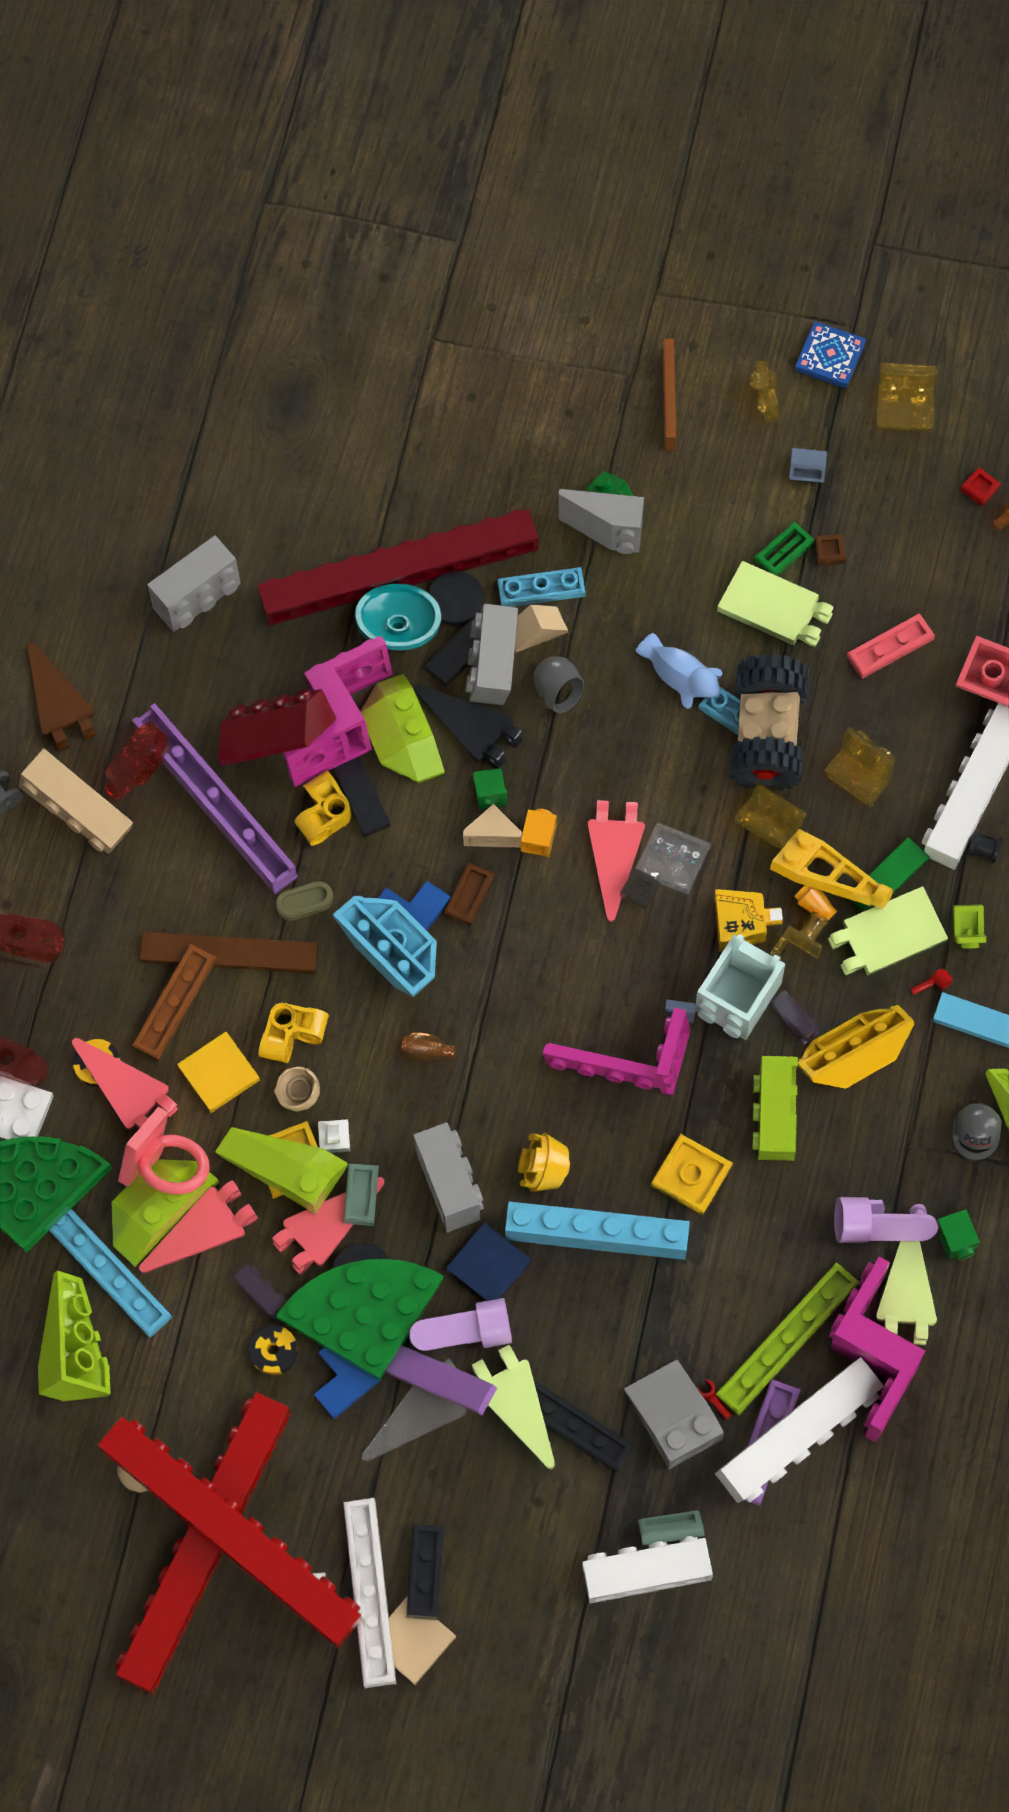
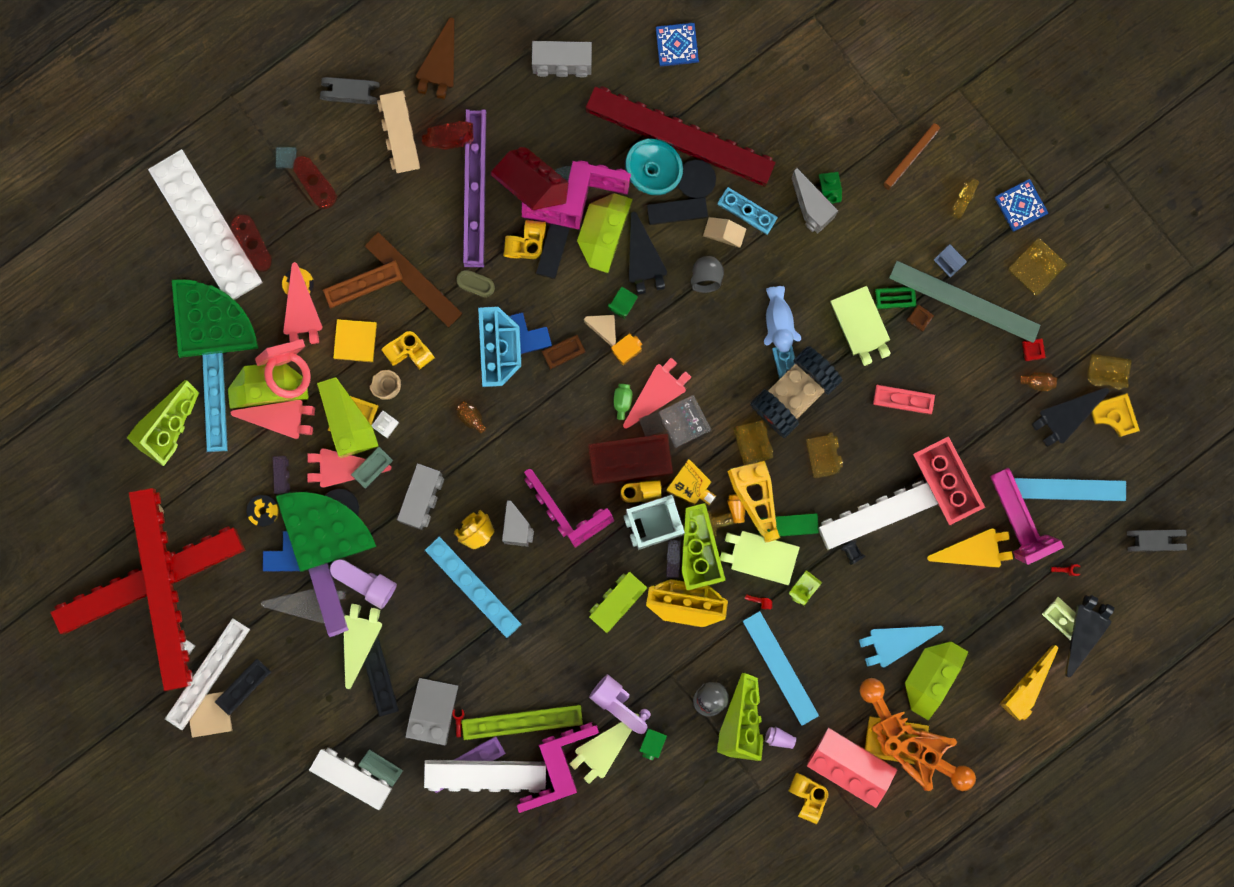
camera: 35 degrees right, 15 degrees up
dark blue tile [446,1223,531,1301] -> none
light grey brick [465,604,518,706] -> none
yellow tile [651,1134,733,1216] -> none
sand blue tile [664,1000,696,1023] -> none
none -> light grey slope [502,501,534,547]
none -> clear red brick [588,434,673,486]
none -> bright green plant [614,384,633,420]
none -> yellow piece [620,480,661,503]
none -> blue tile [656,23,699,66]
none -> lime wedge [682,503,726,591]
none -> sand green tile [889,261,1041,343]

